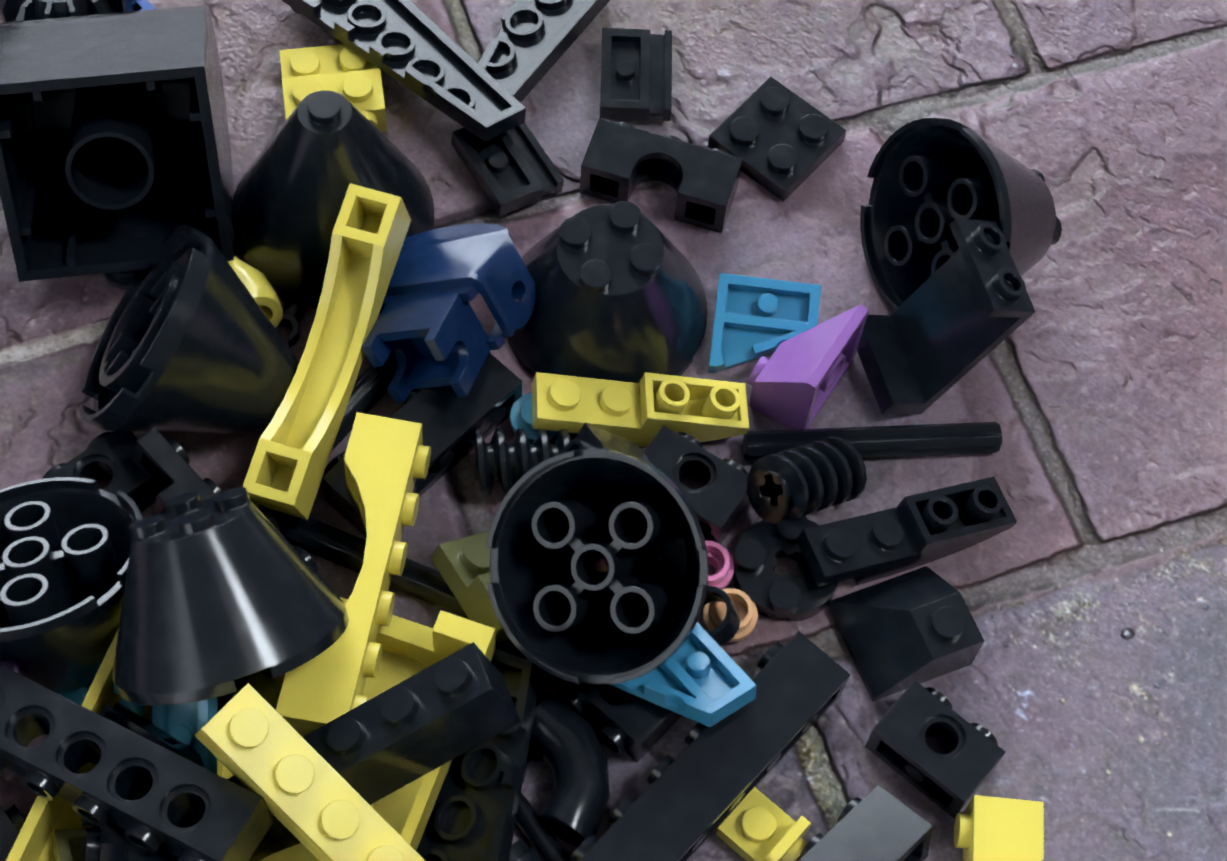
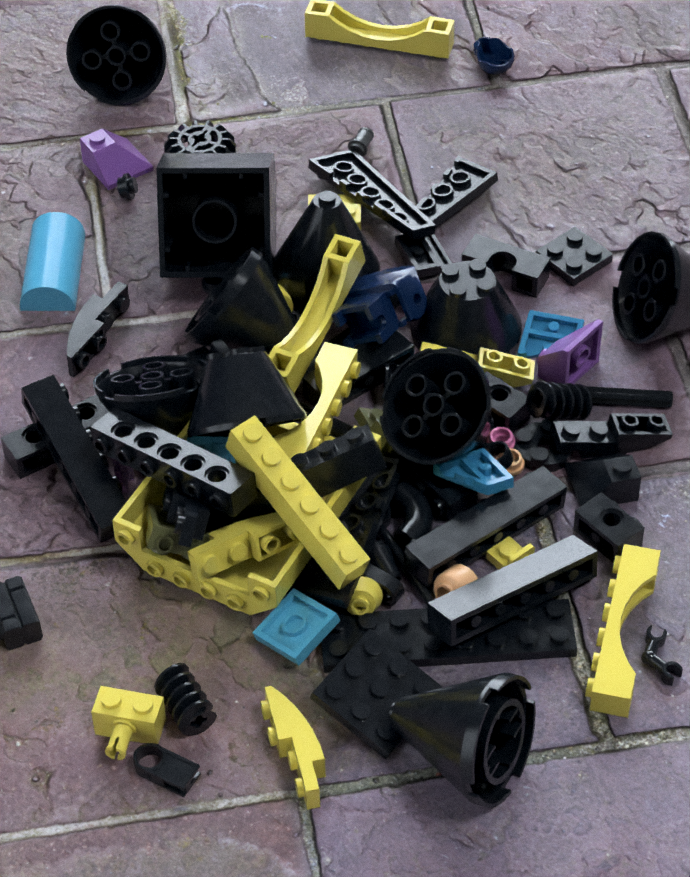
camera: 15 degrees right, 15 degrees down
black plate [600,28,672,121] -> none
black panel [857,219,1036,414] -> none

